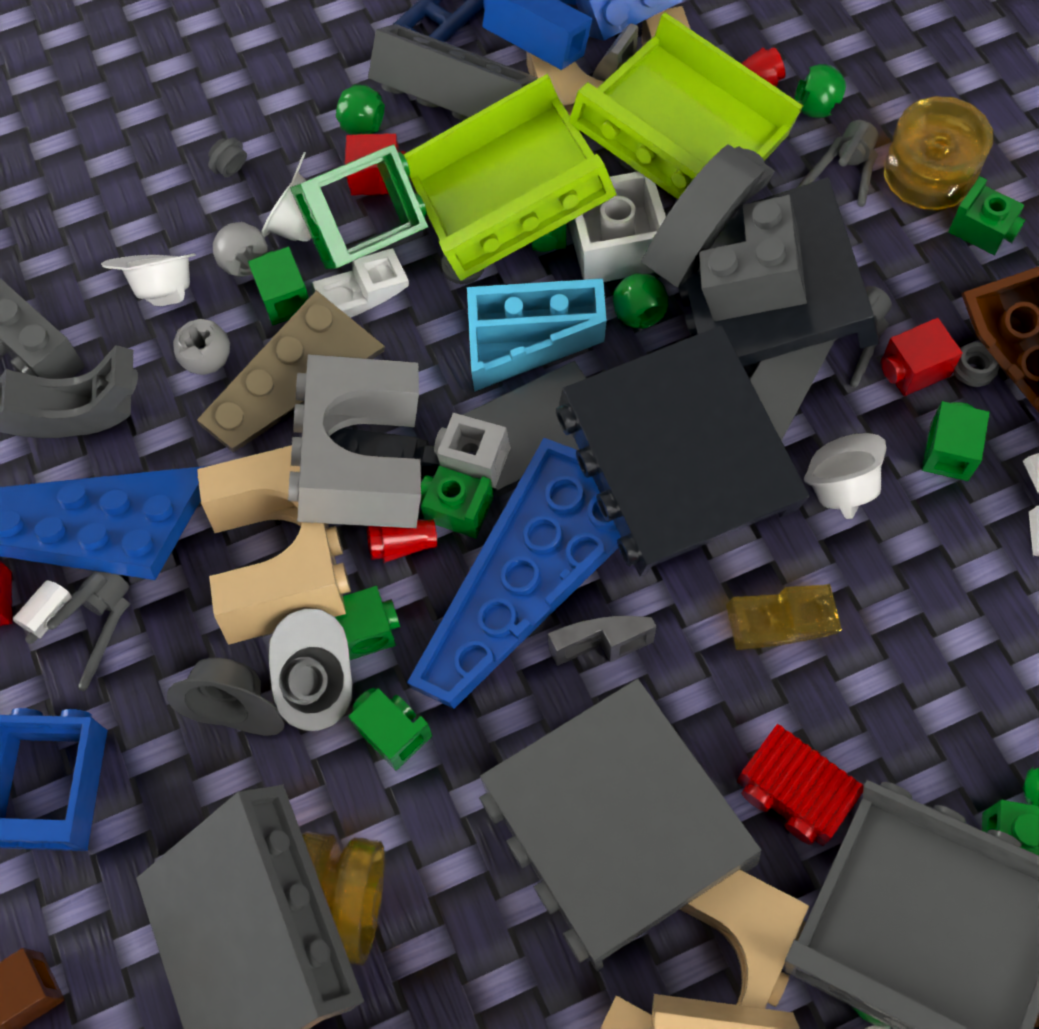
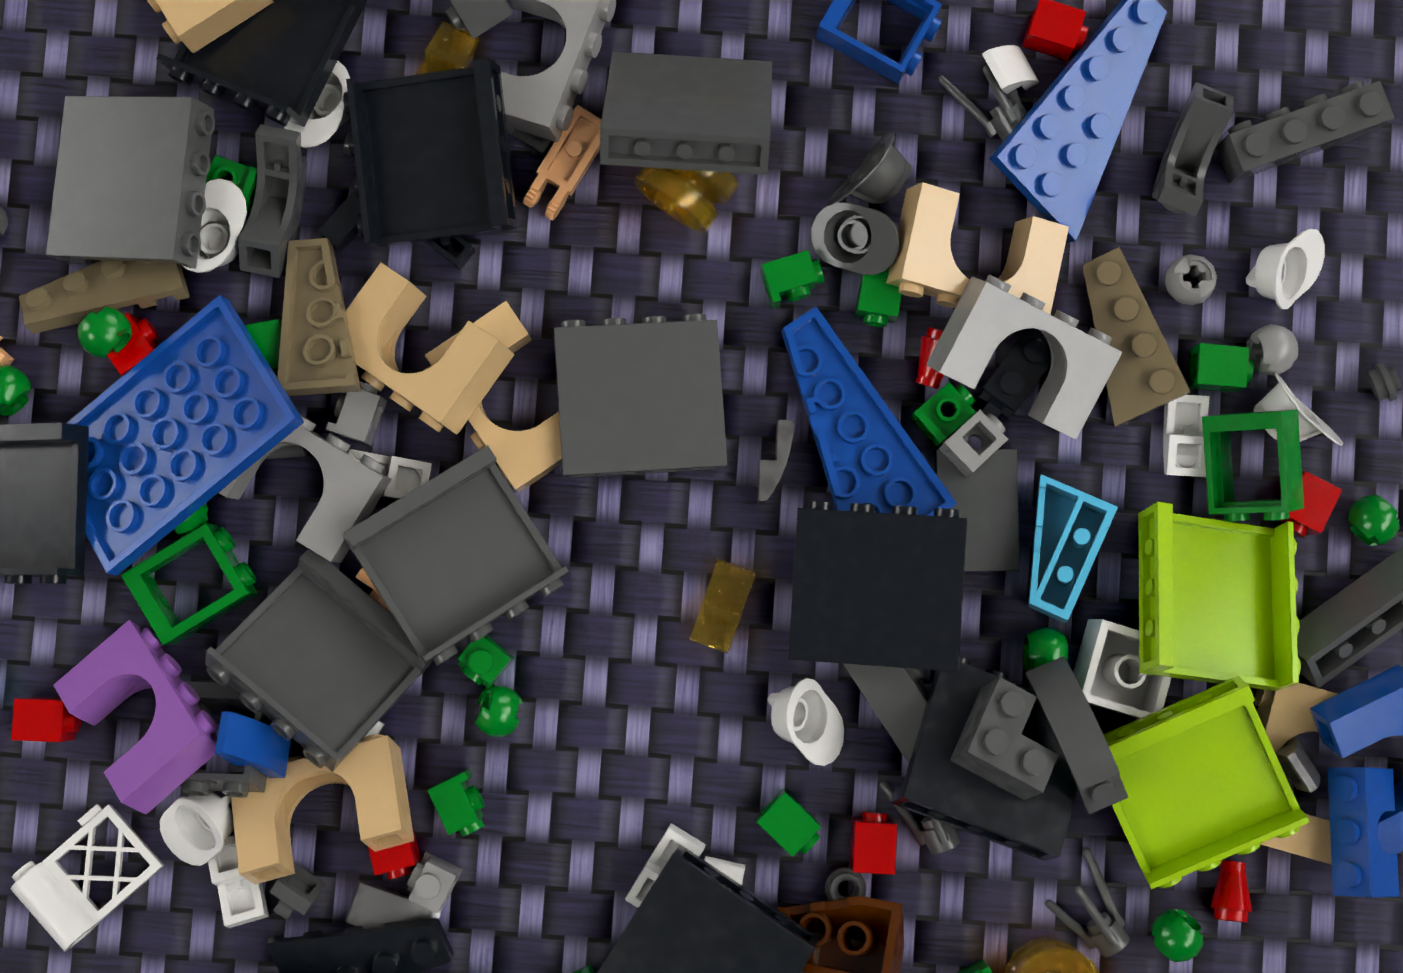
camera: 110 degrees right, 20 degrees up
red brick [737,724,864,846] -> none

